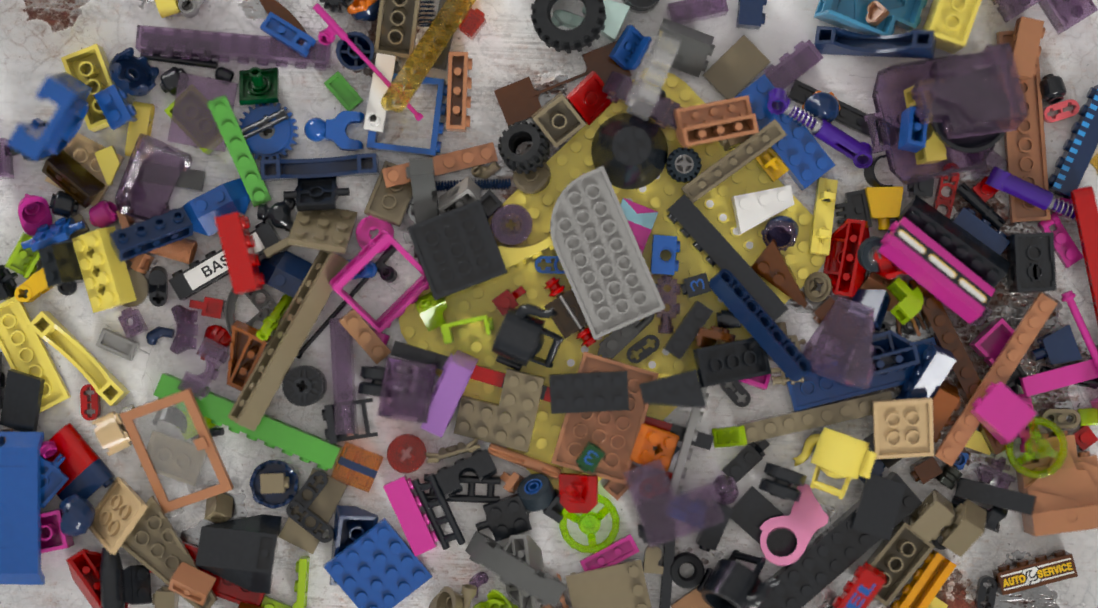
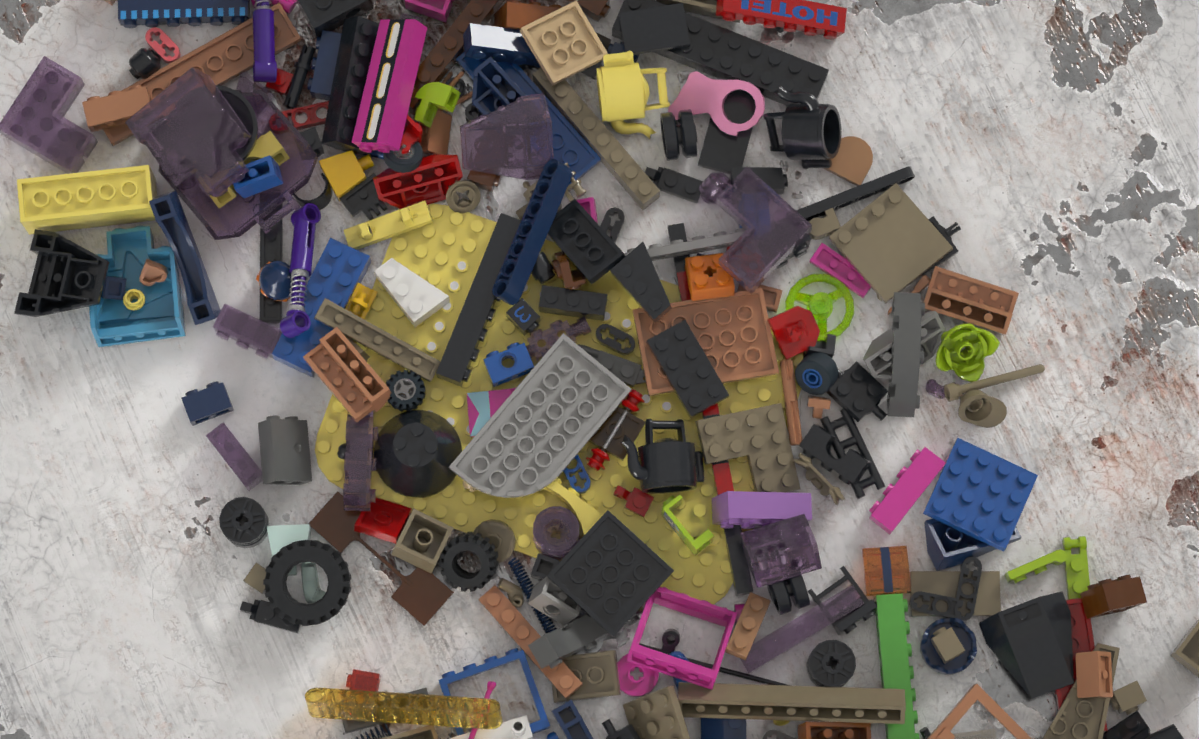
camera: 120 degrees left, 10 degrees down
dark tan panel [204,493,233,523] -> none
lime pin [256,294,293,341] -> none
clear red piece [387,434,426,473] -> none
black bar [411,473,466,550] -> none
lime brick [415,292,448,331] -> none
nougat brick [446,52,472,132] -> none
dark green brick [576,441,606,473] -> none
blue bracket [609,25,653,70] -> none
clear brick [625,31,682,121] -> none
black tyre [670,552,705,589] -> none
dark tan tile [703,35,770,99] -> none
lime plate [711,425,747,448] -> none
reddish brown wing [751,239,808,308] -> none
hair [761,216,799,251] -> none
dark blue torso [841,289,891,331] -> none

